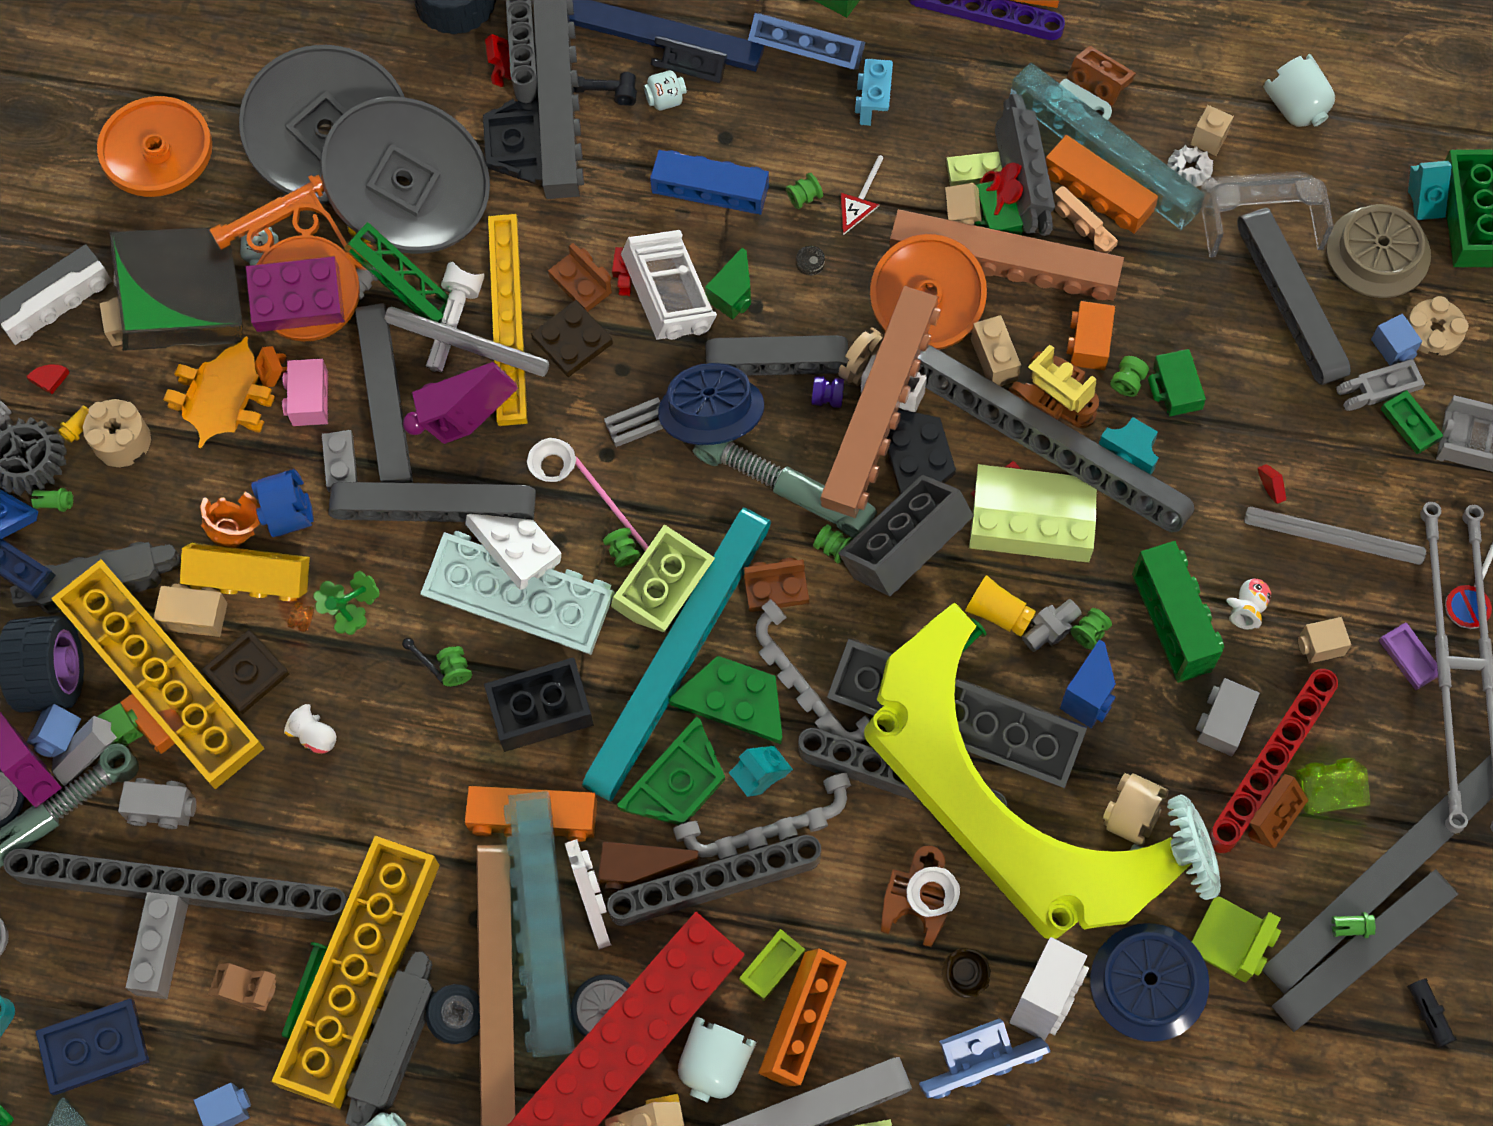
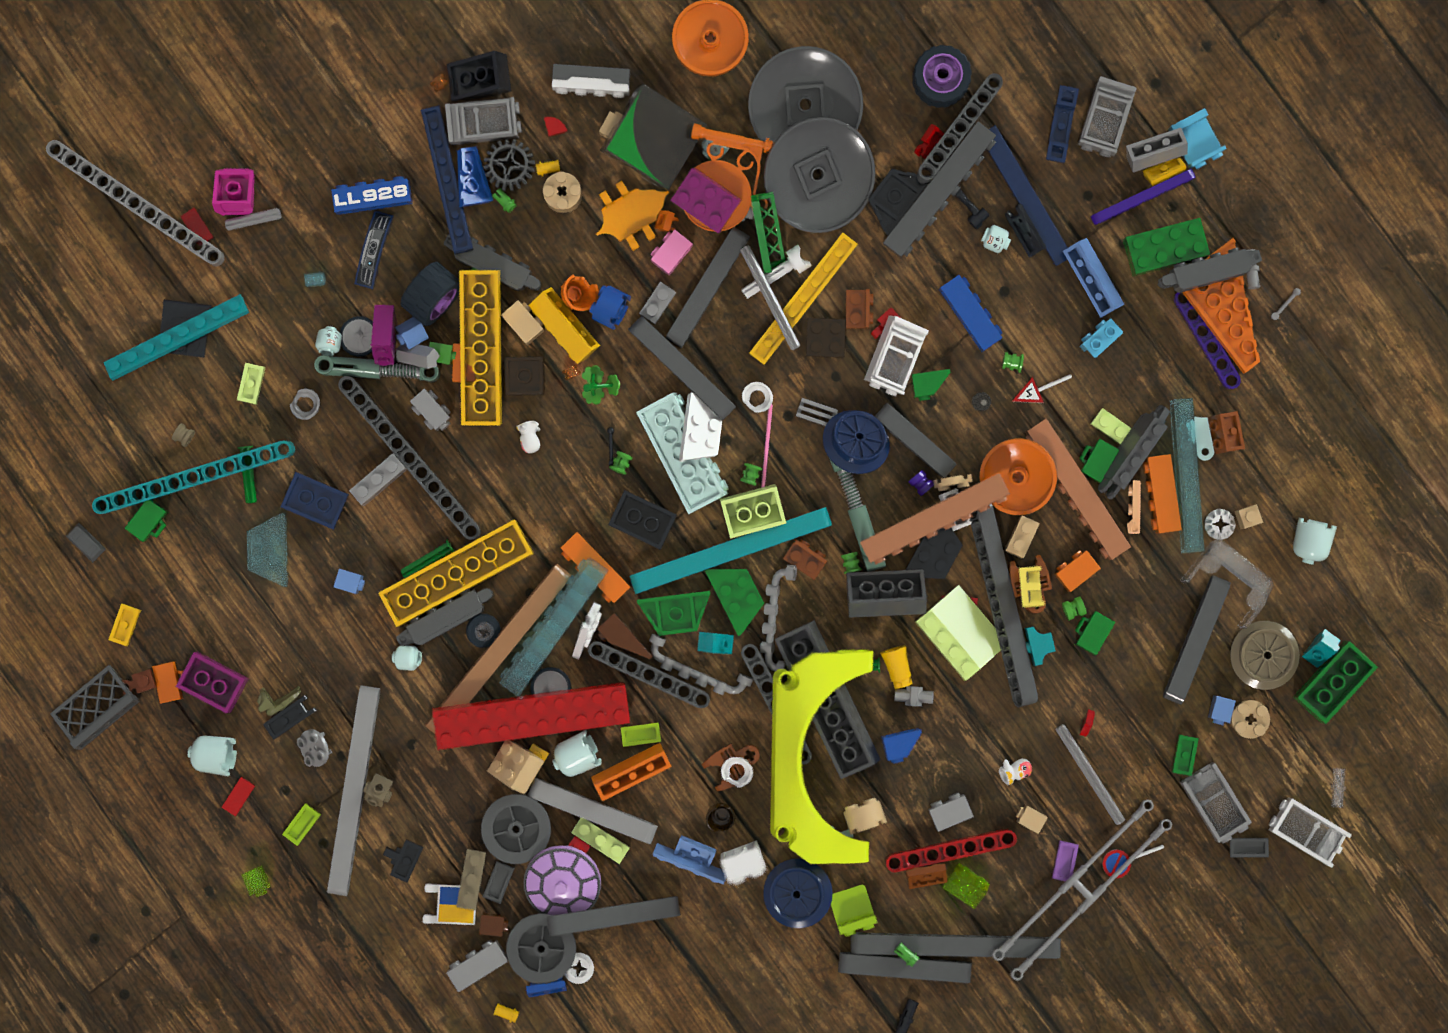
camera: 40 degrees right, 20 degrees up
medium nougat brick [208,963,276,1011] -> none
magenta slope [403,362,518,444] -> none
tan brick [945,183,982,225] -> none
red plate [979,163,1023,215] -> none
bright green bush [1071,608,1112,650] -> none
green brick [1132,541,1224,683] -> none
light aqua gear [1167,795,1221,900] -> none
light grey hinge [1336,359,1425,411] -> none

